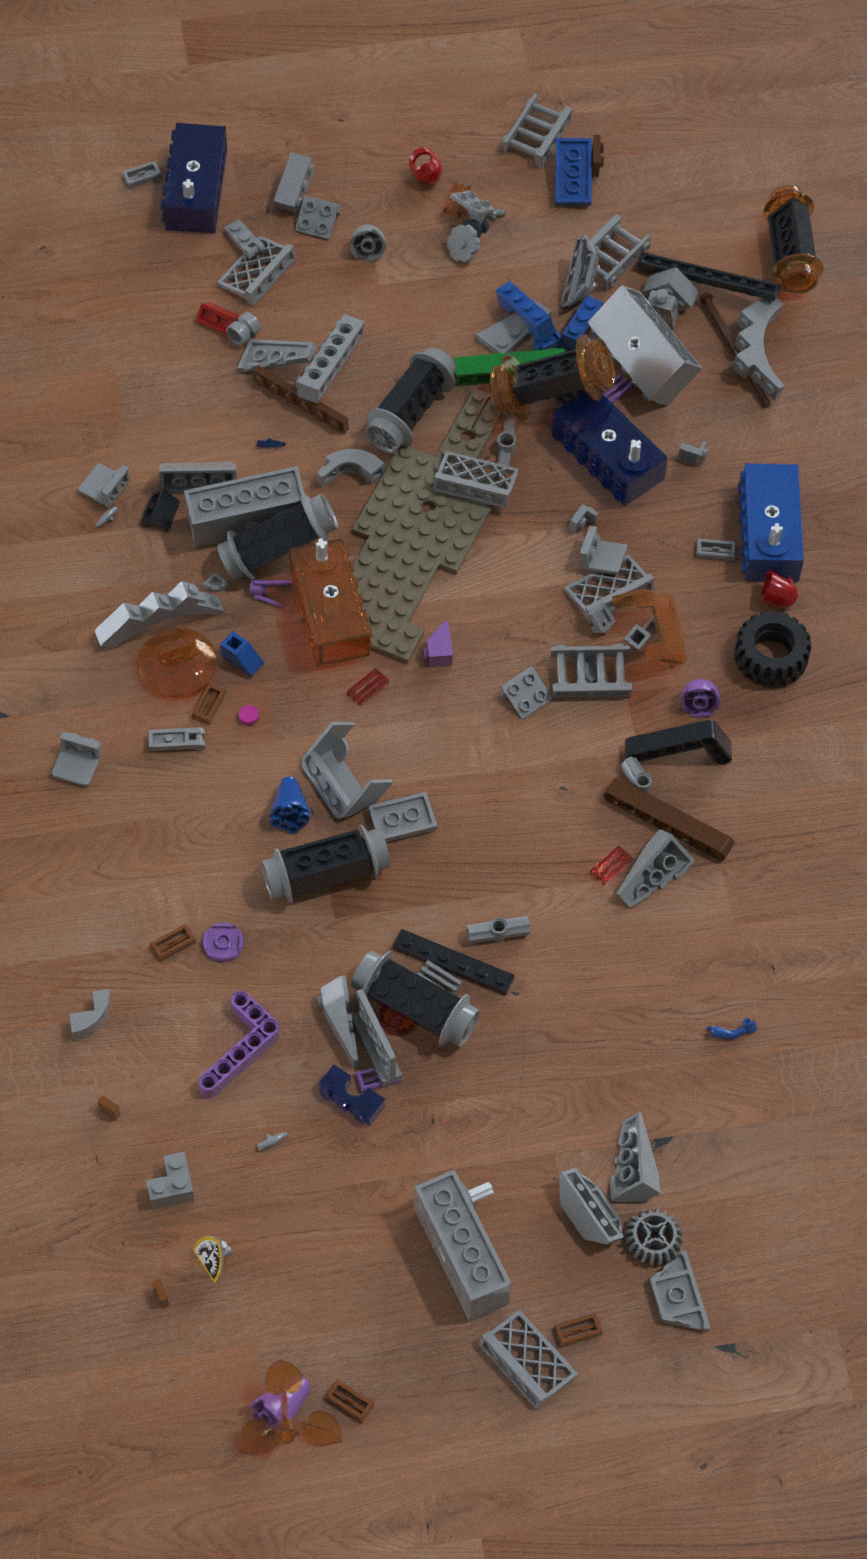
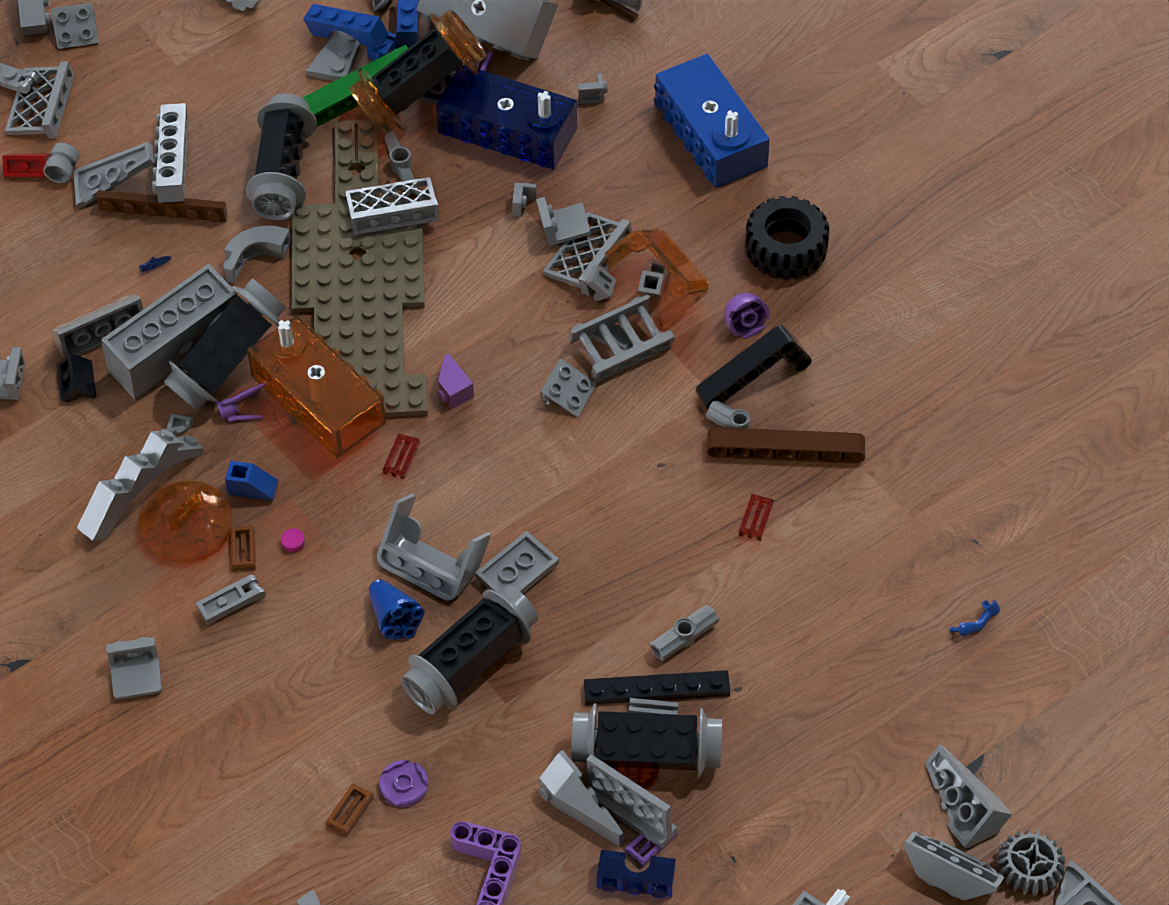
camera: 25 degrees left, 5 degrees down
light grey helmet [95,506,118,528] -> none
light grey cylinder [350,224,386,262] -> none
light grey wedge [616,830,695,907] -> none
light grey tile [696,539,736,562] -> none
red piece [760,570,799,608] -> none

